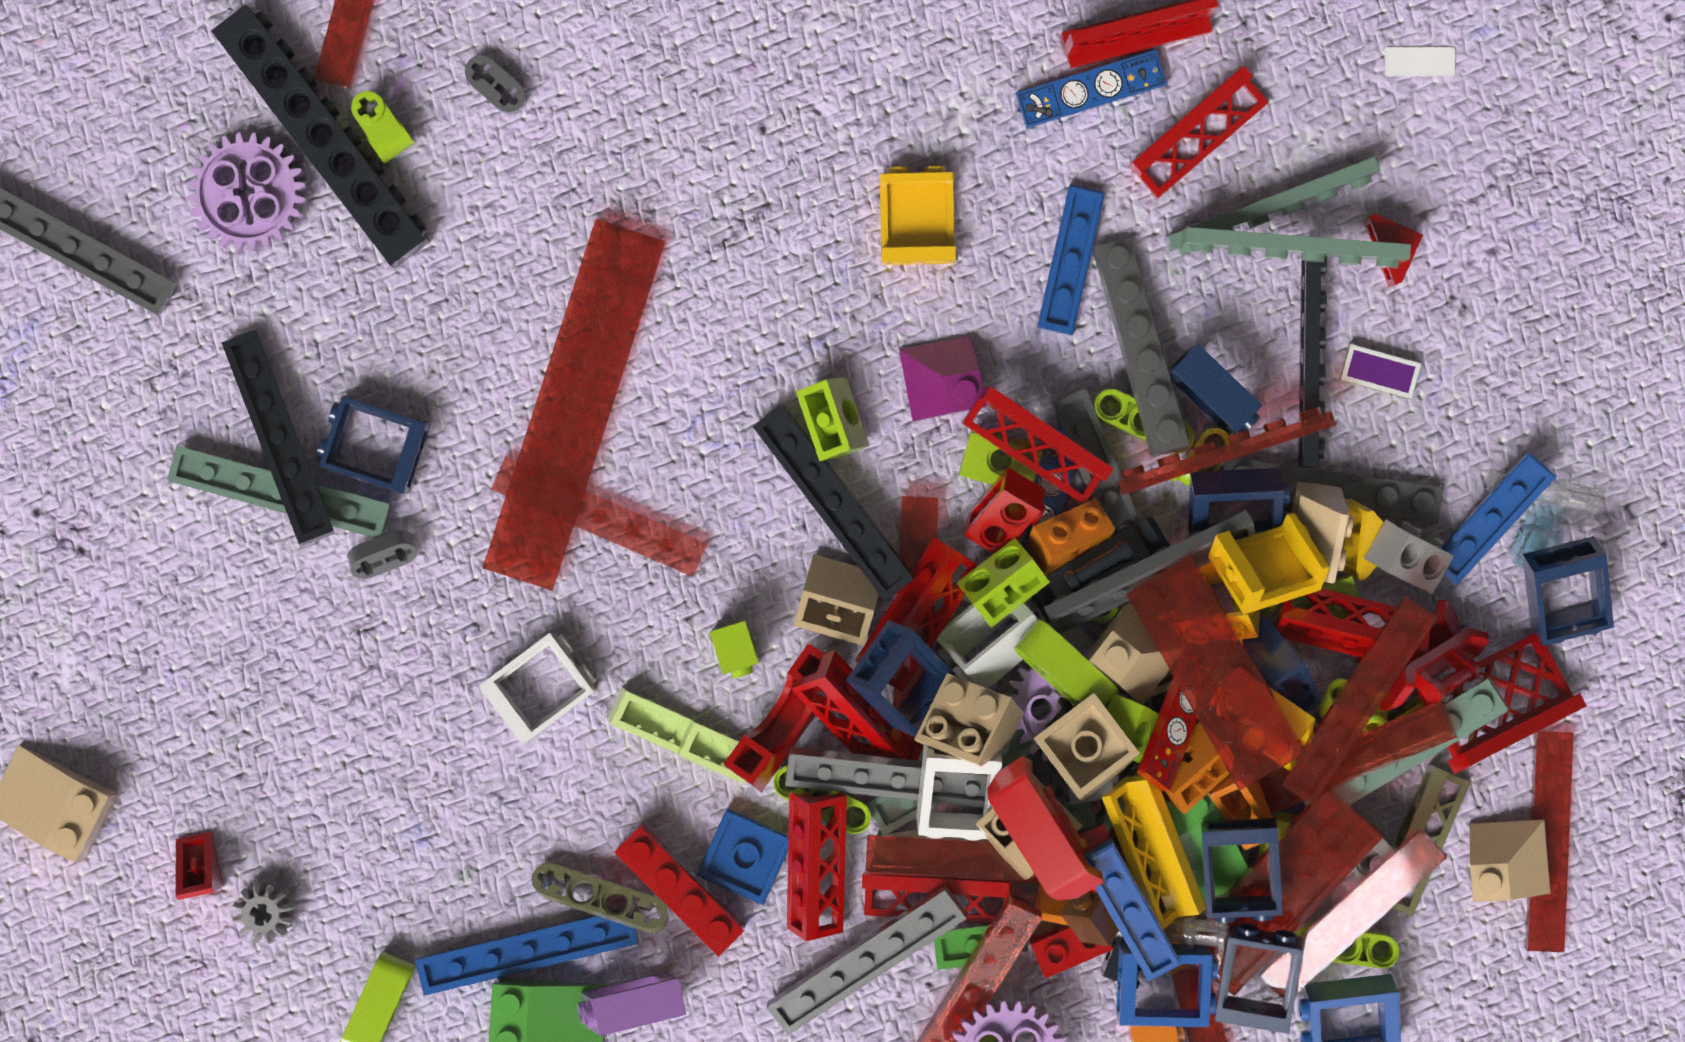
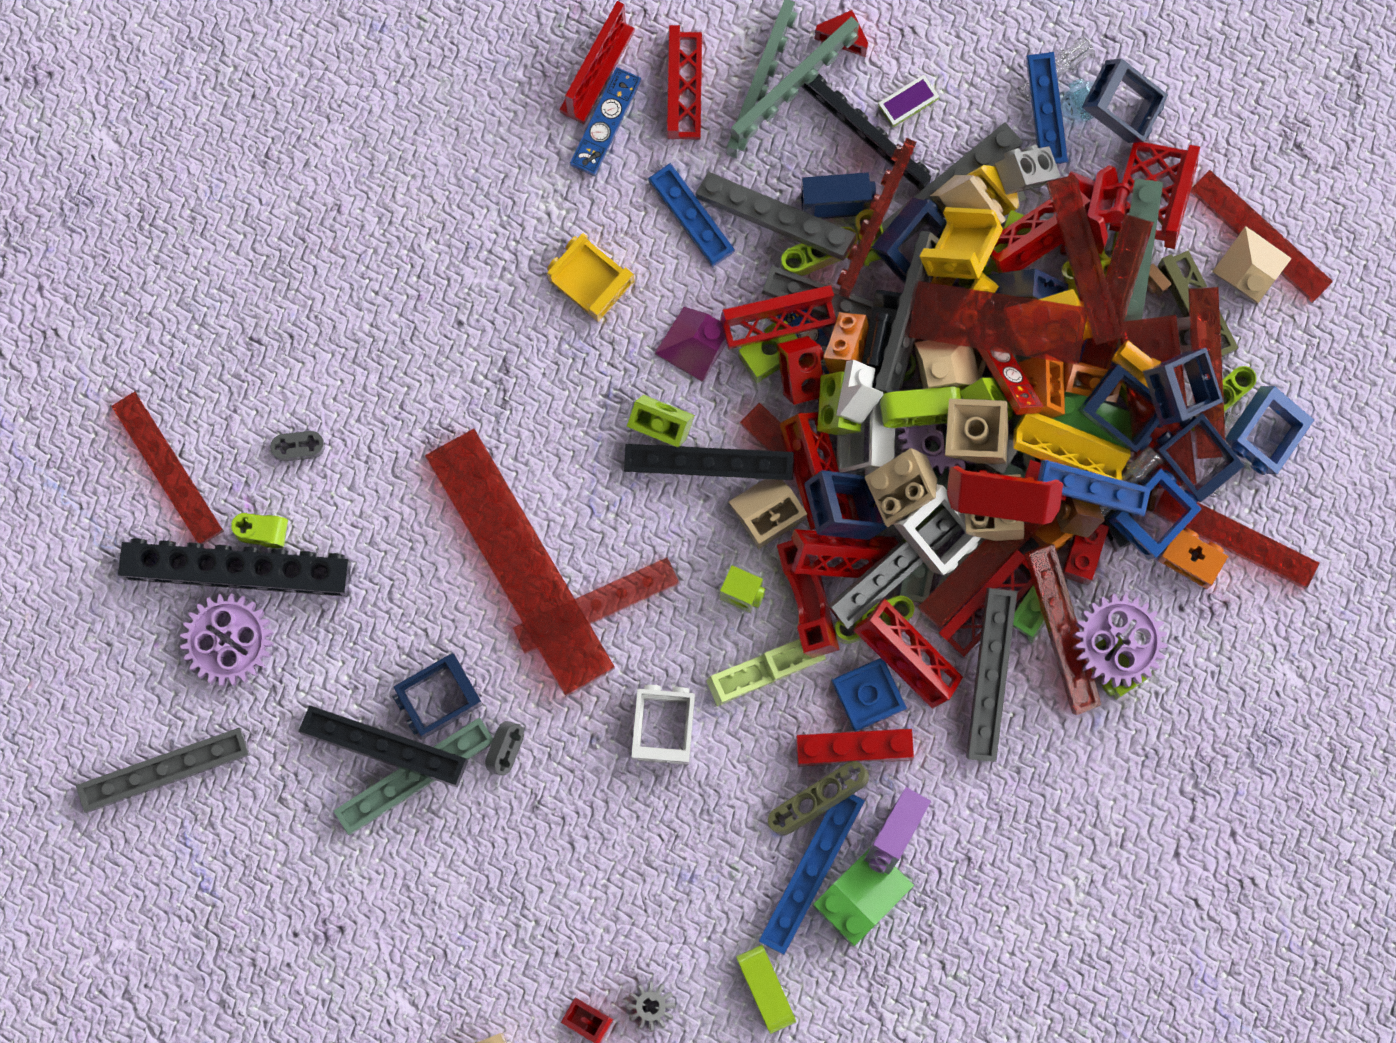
camera: 40 degrees left, 10 degrees down
none -> white slope [837,360,883,424]
none -> light orange piece [1112,341,1161,388]
none -> dark blue window [1143,348,1224,426]
none -> medium nougat plate [1147,263,1171,298]

